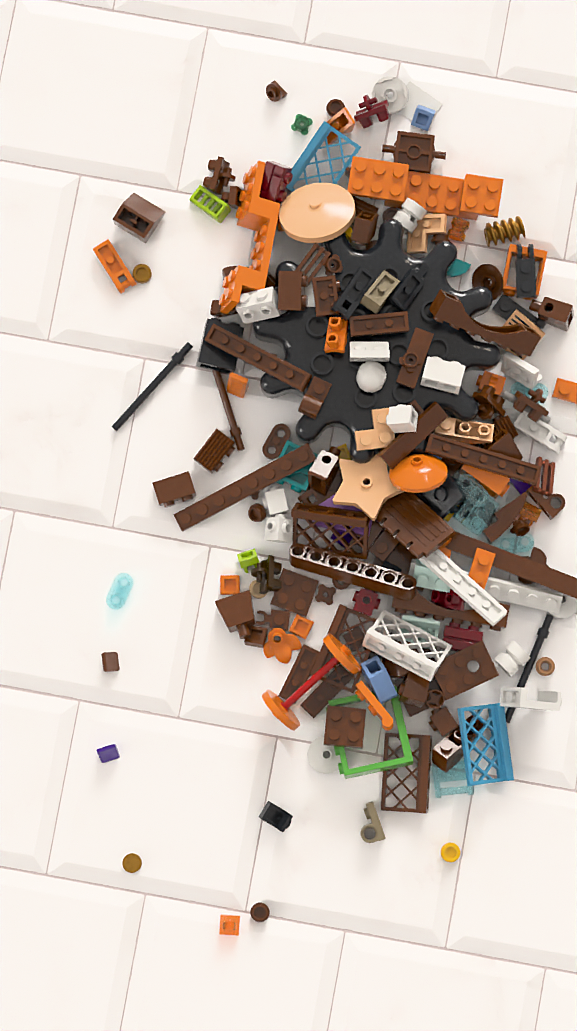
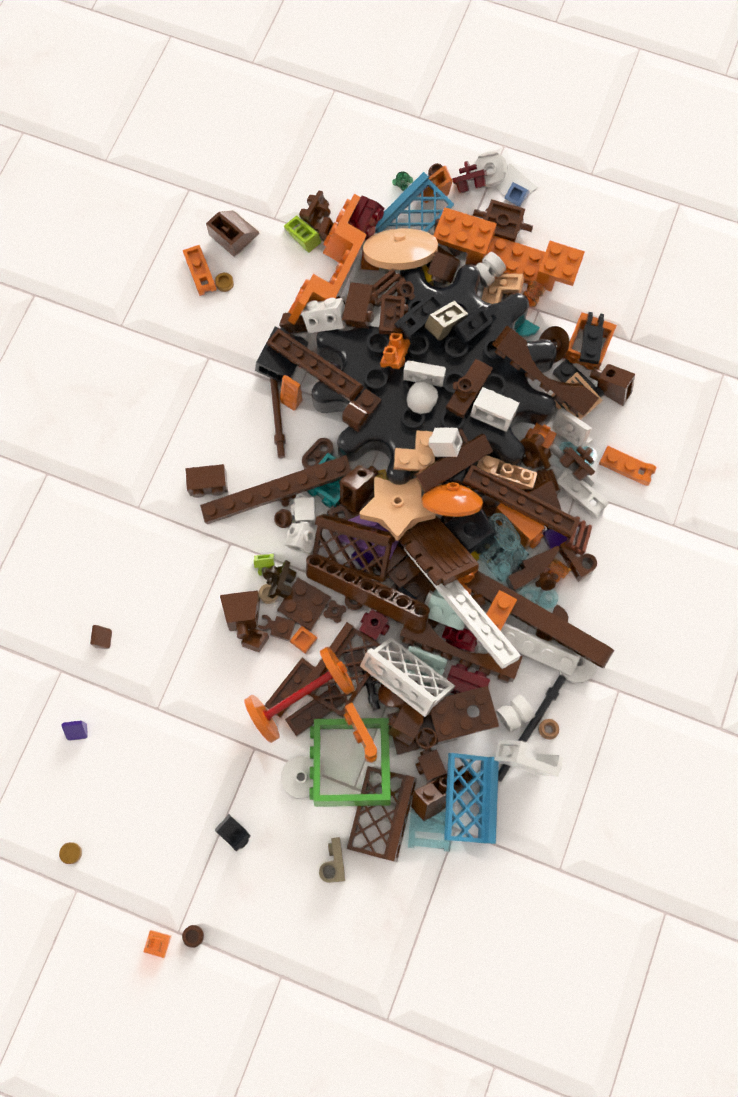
camera: 10 degrees right, 10 degrees down
clear light blue plate [106,573,134,610] -> none
black bar [111,342,193,431] -> none
reddish brown brick [193,428,236,474] -> none
orange tile [220,575,240,595] -> none
orange plate [263,628,302,664] -> none
reddish brown plate [266,80,288,102] -> none
reddish brown plate [324,705,366,749] -> none
reddish brown plate [349,311,409,337] -> none
medium blue slope [360,655,398,704] -> none
yellow tile [441,842,460,862] -> none
pearl gold piece [484,216,525,247] -> none
none -> reddish brown plate [471,589,486,612]

